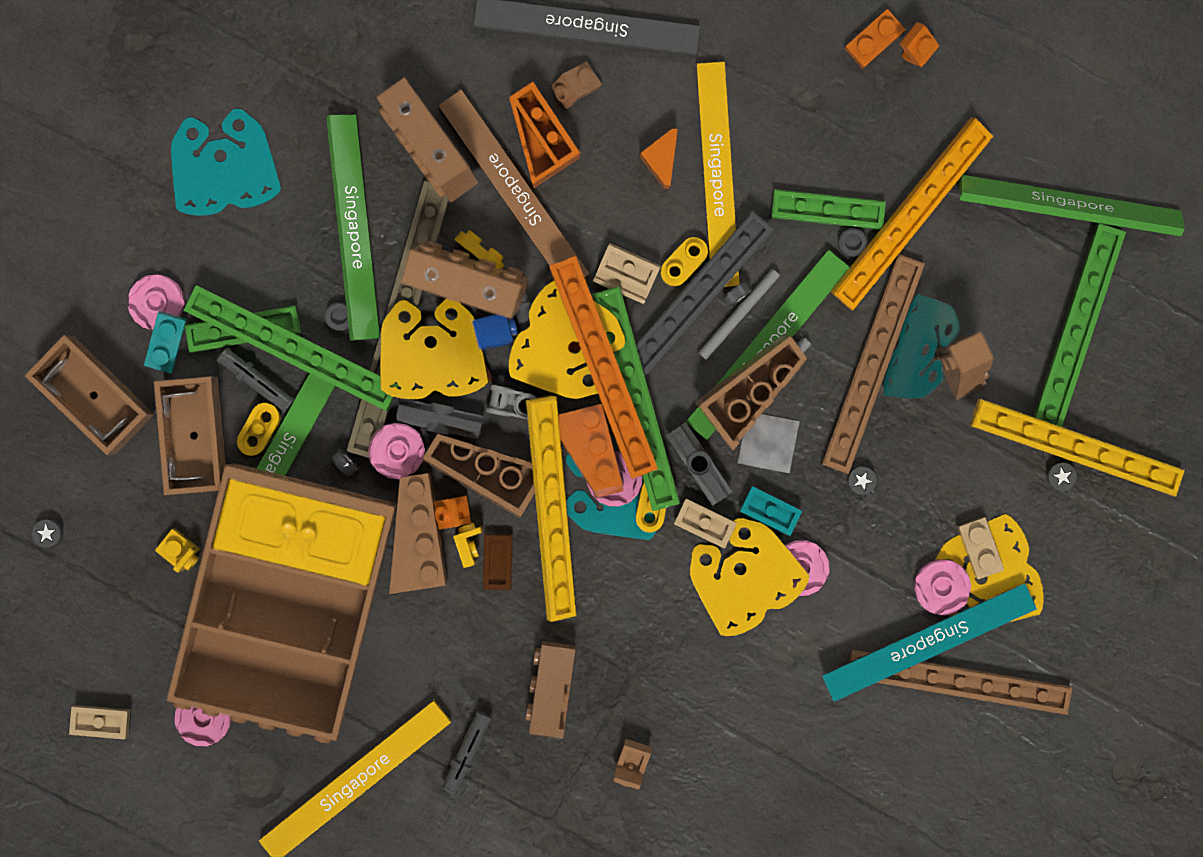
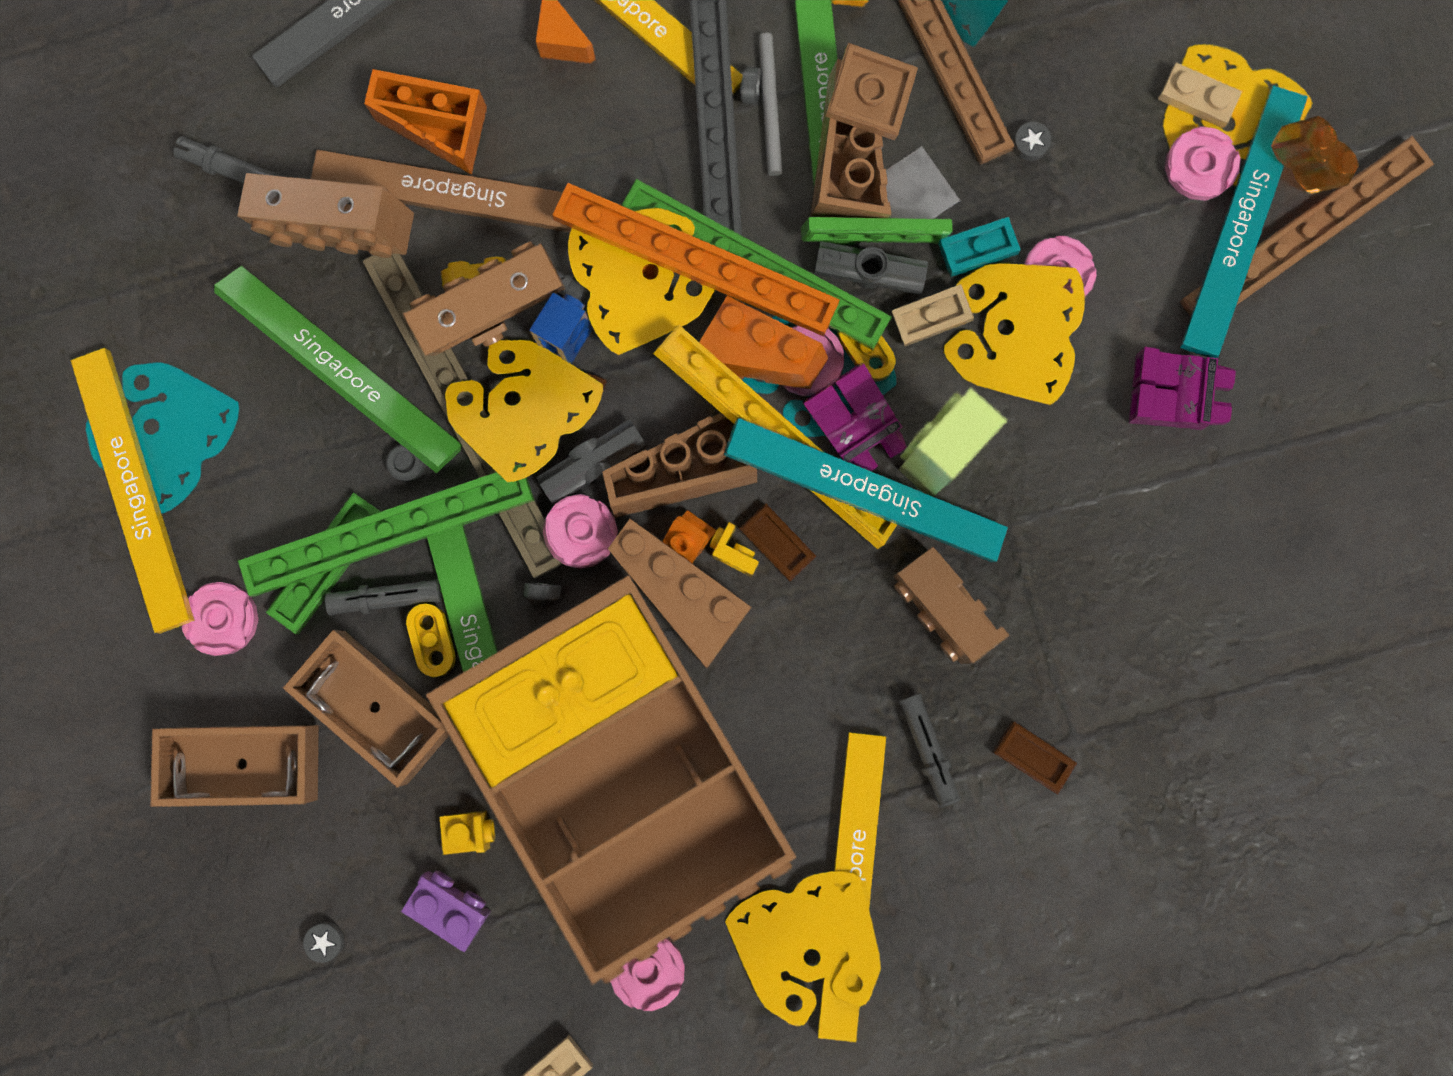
camera: 45 degrees left, 5 degrees down
teal plate [144,311,187,373] -> none
light grey piece [485,385,537,419] -> none
medium nougat bracket [552,62,602,109] -> none
tan plate [593,243,661,304] -> none
medium nougat bracket [613,739,652,789] -> none
yellow plate [660,237,708,287] -> none
none -> yellow tile [70,348,195,634]
none -> dark grey pin [173,136,284,183]
none -> medium lavender bracket [401,870,491,952]
none -> teal tile [724,418,1008,562]
none -> yellow piece [725,871,881,1026]
none -> bright green tile [801,217,952,243]
none -> magenta hips [803,363,907,471]
none -> medium nougat tile [825,43,918,141]
none -> yellowish green brick [898,389,1007,497]
none -> reddish brown tile [992,721,1077,795]
none -> magenta hips [1128,347,1236,430]
none -> clear orange brick [1271,116,1359,193]

